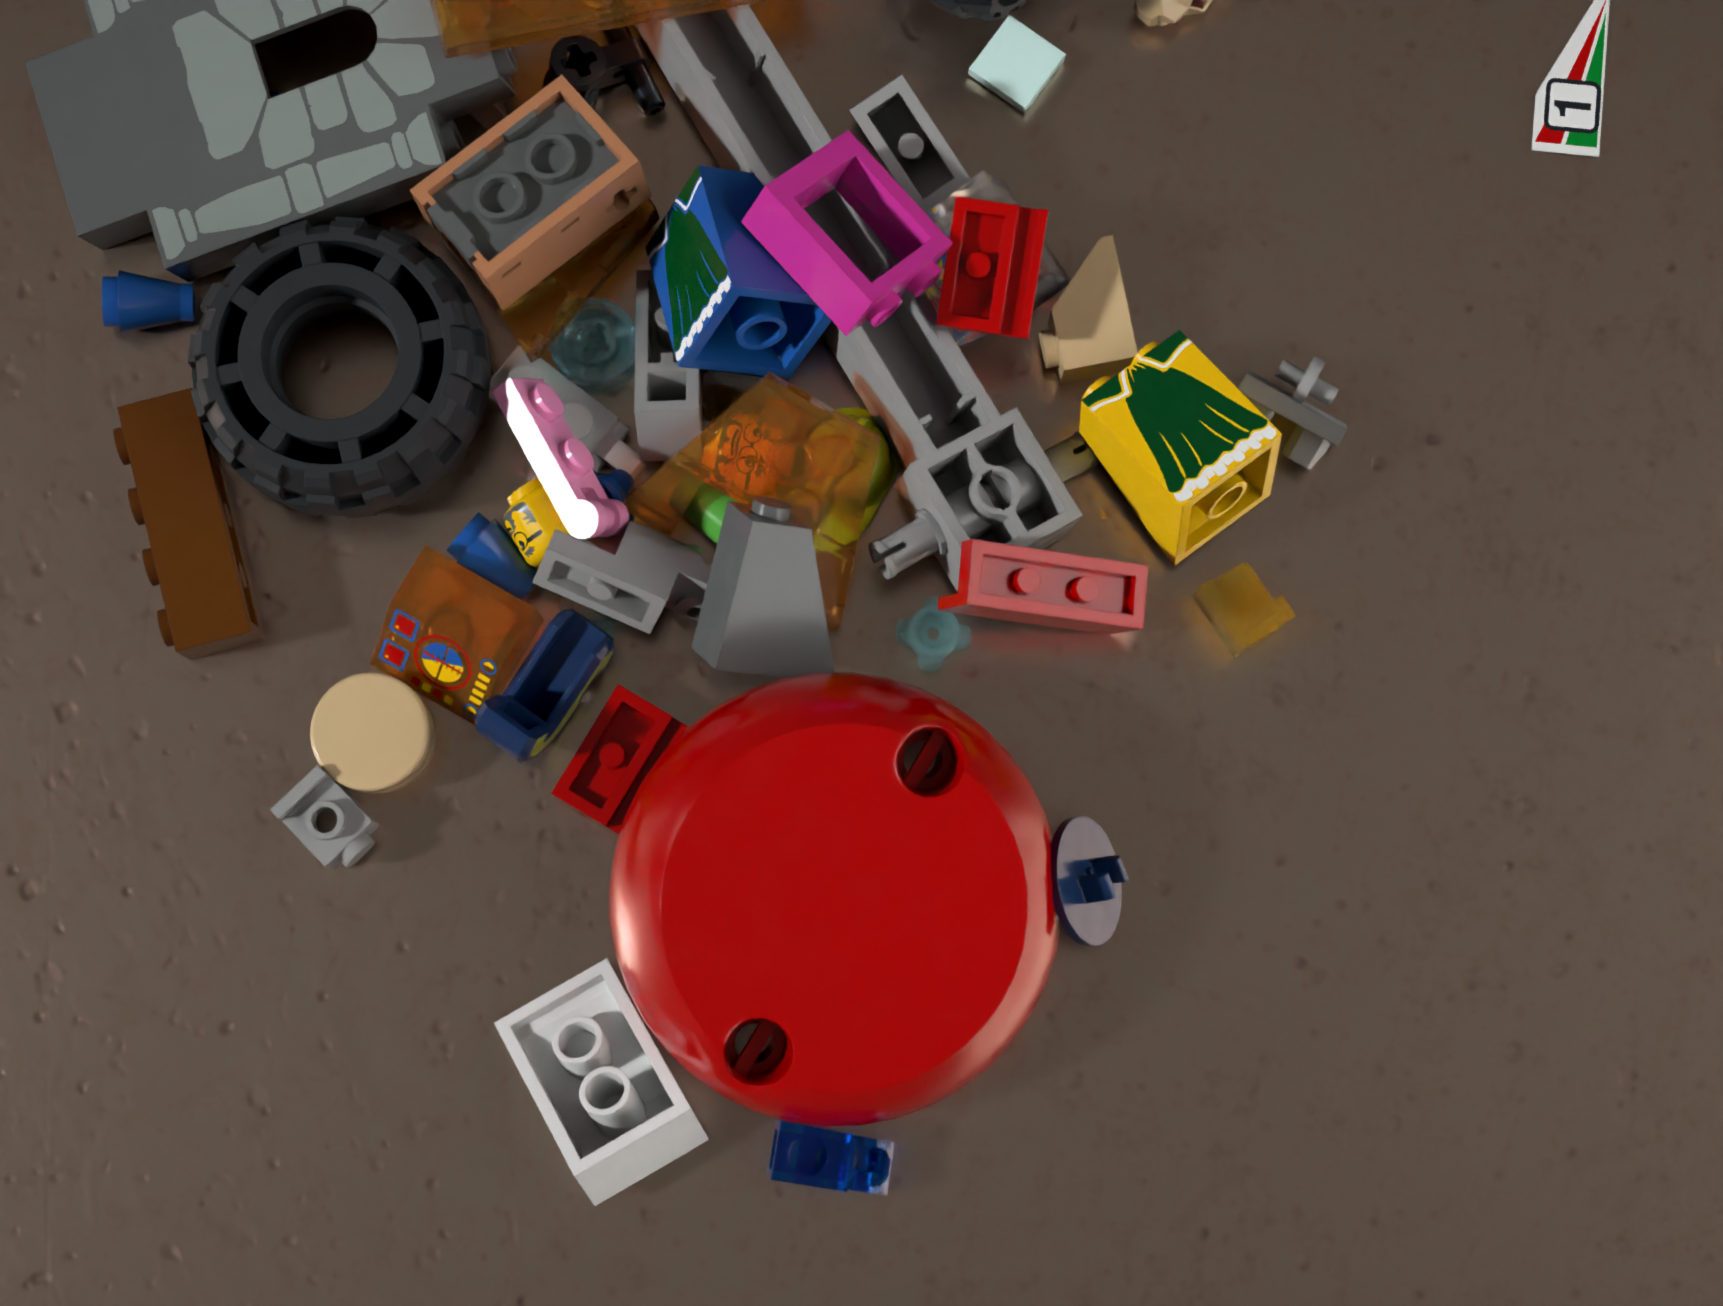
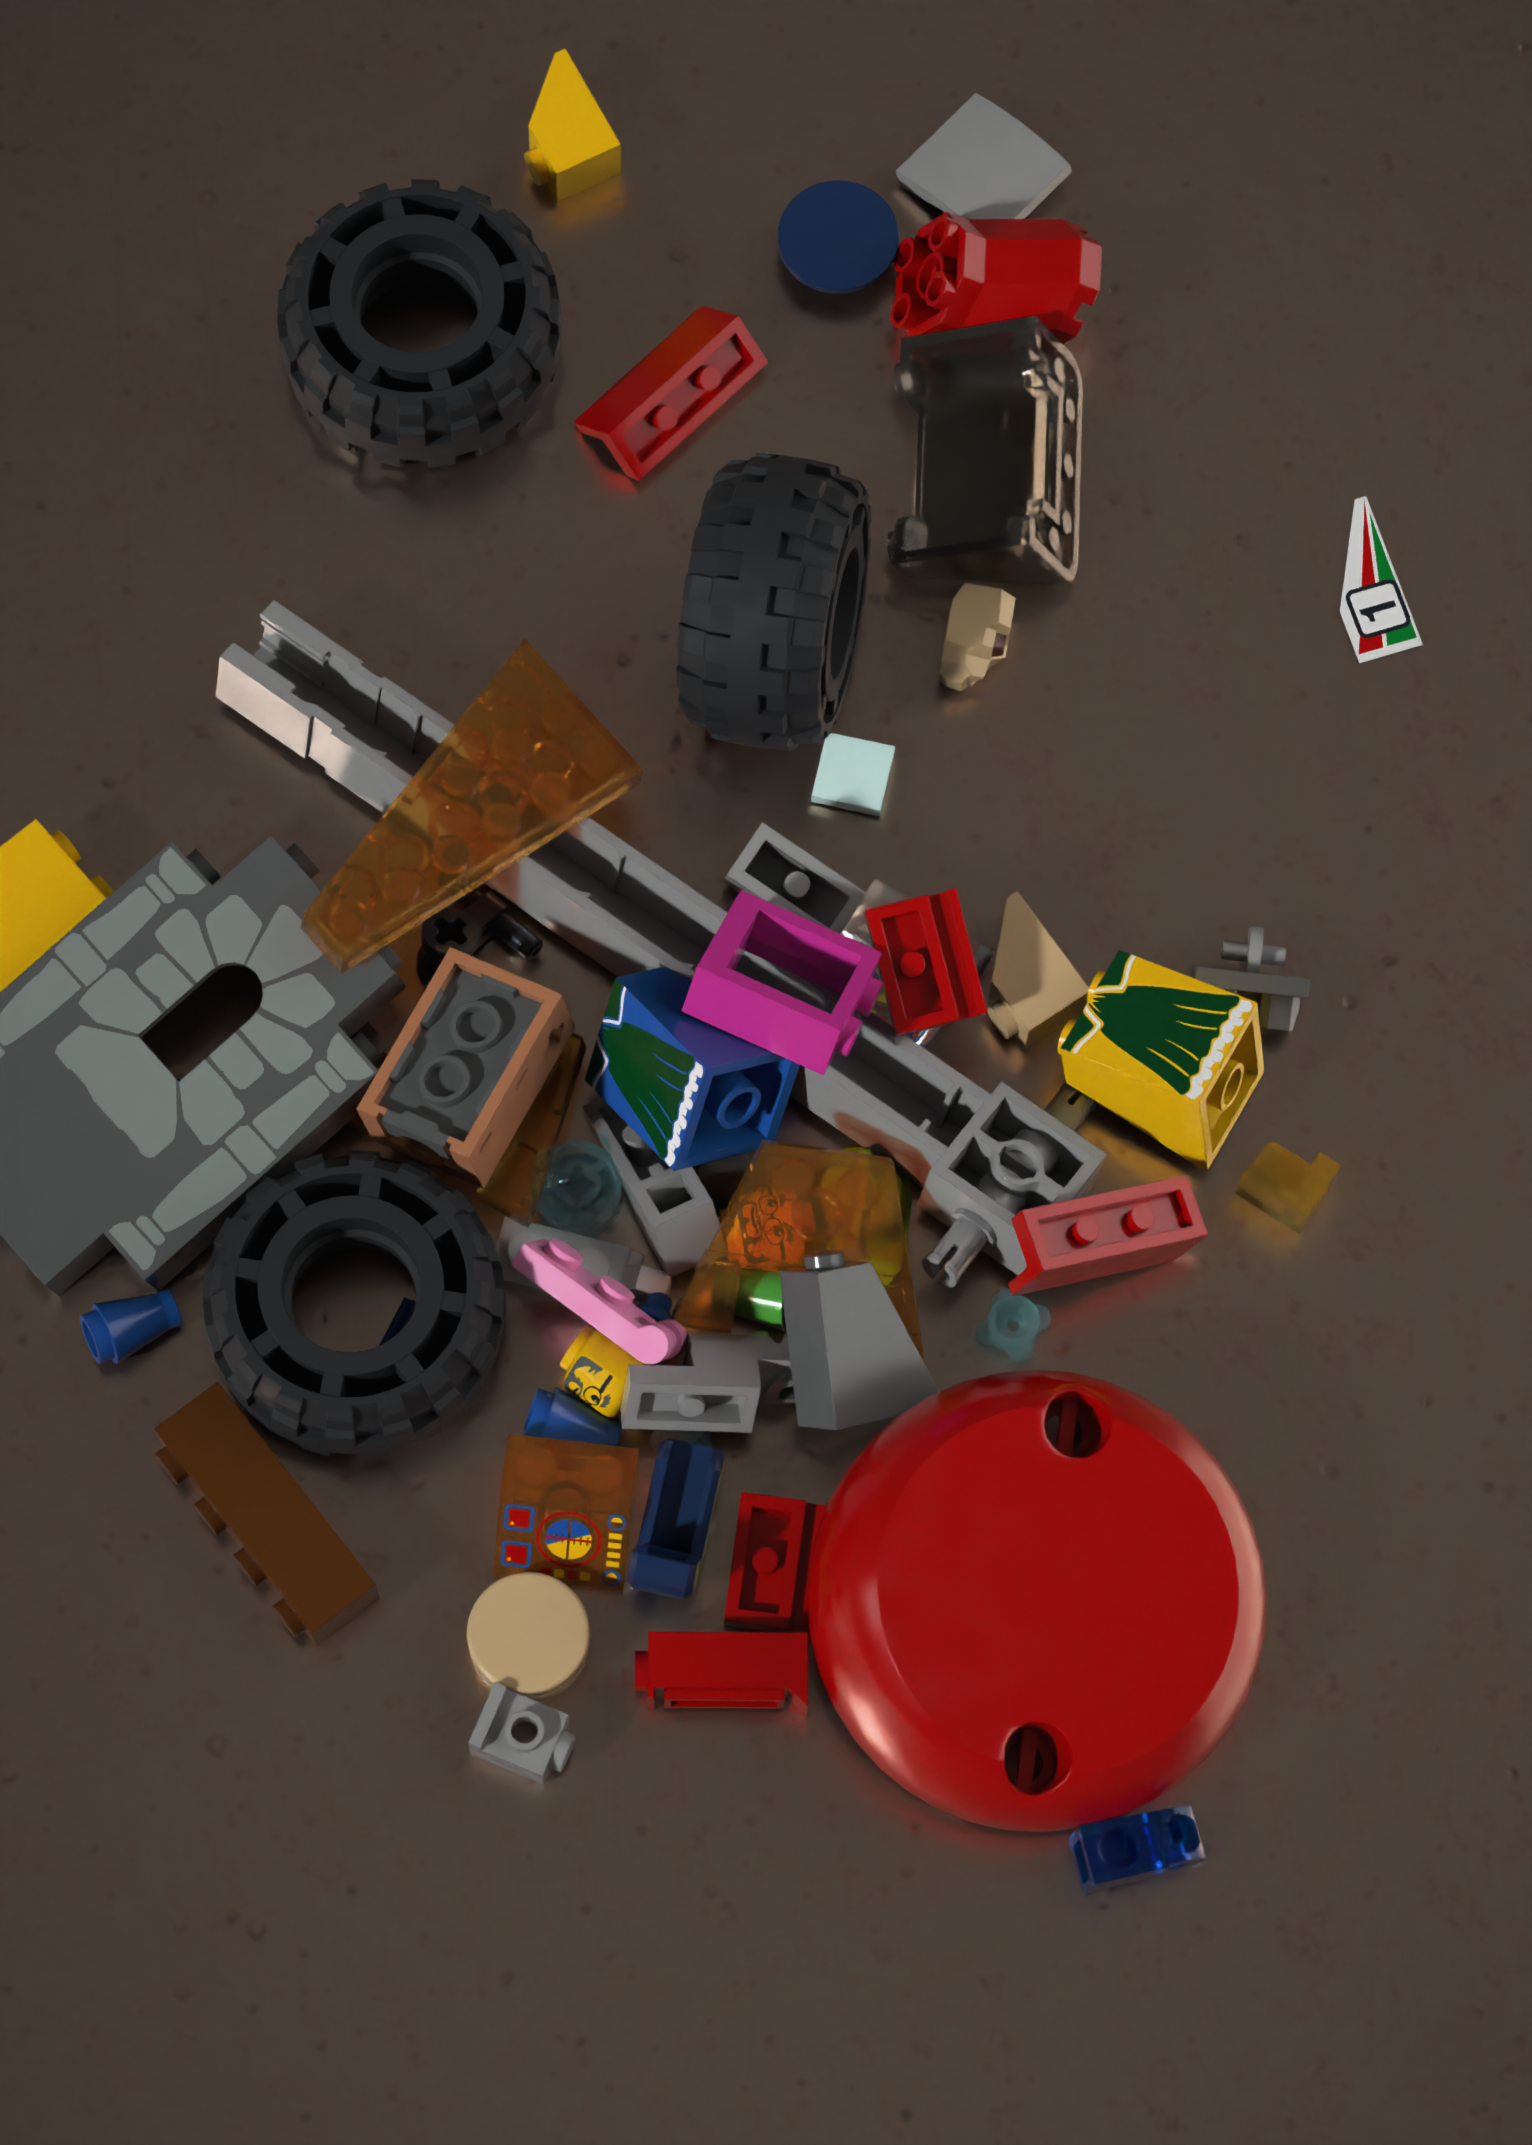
camera: 25 degrees left, 10 degrees down
white slope [494,958,709,1206] -> none
piece [1051,816,1129,947] -> none
none -> red window [635,1631,808,1718]

